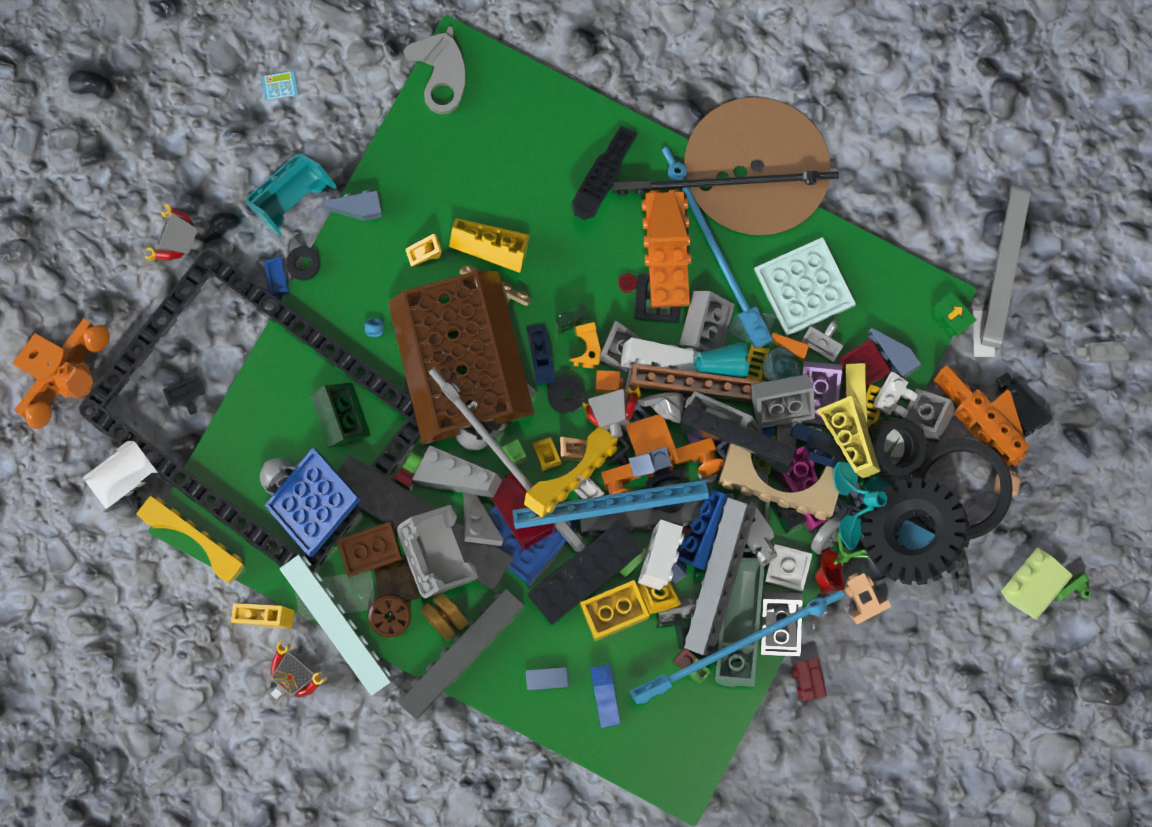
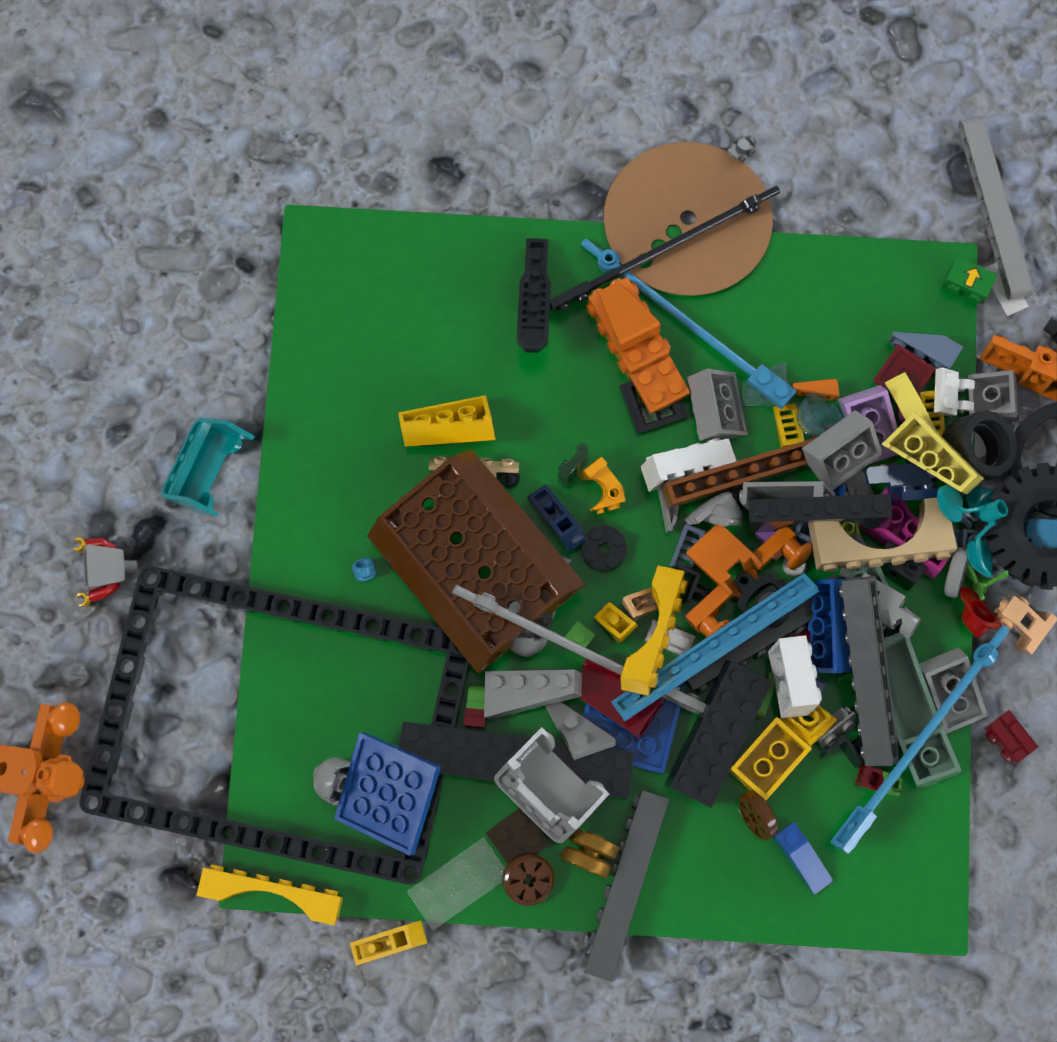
camera: 20 degrees left, 0 degrees up
white sticker [79,441,158,513] -> none
black plate [162,375,206,415] -> none
sticker [261,71,298,101] -> none
blue tile [264,256,290,297] -> none
torso [270,640,327,701] -> none
light aqua brick [280,554,391,696] -> none
black tyre [286,246,320,280] -> none
dark green slope [310,382,371,448] -> none
sand blue slope [321,190,382,221] -> none
reddish brown plate [337,522,403,578] -> none
light grey animal [404,27,465,114] -> none
yellow slope [406,234,442,267] -> none
sand blue slope [526,667,569,690] -> none
light grey torso [582,386,641,438] -> none
orange brick [596,370,623,394] -> none
light grey slope [600,321,642,372] -> none
dark red tile [618,273,637,293] -> none
sand blue slope [628,447,672,477] -> none
teal cone [693,343,749,379] -> none
light aqua plate [754,237,856,337] -> none
white plate [765,544,812,592] -> none
light grey plate [801,319,844,362] -> none
none -> black piece [500,472,520,488]
none -> dark grey piece [727,135,757,163]
none -> reddish brown wheel [739,790,778,841]

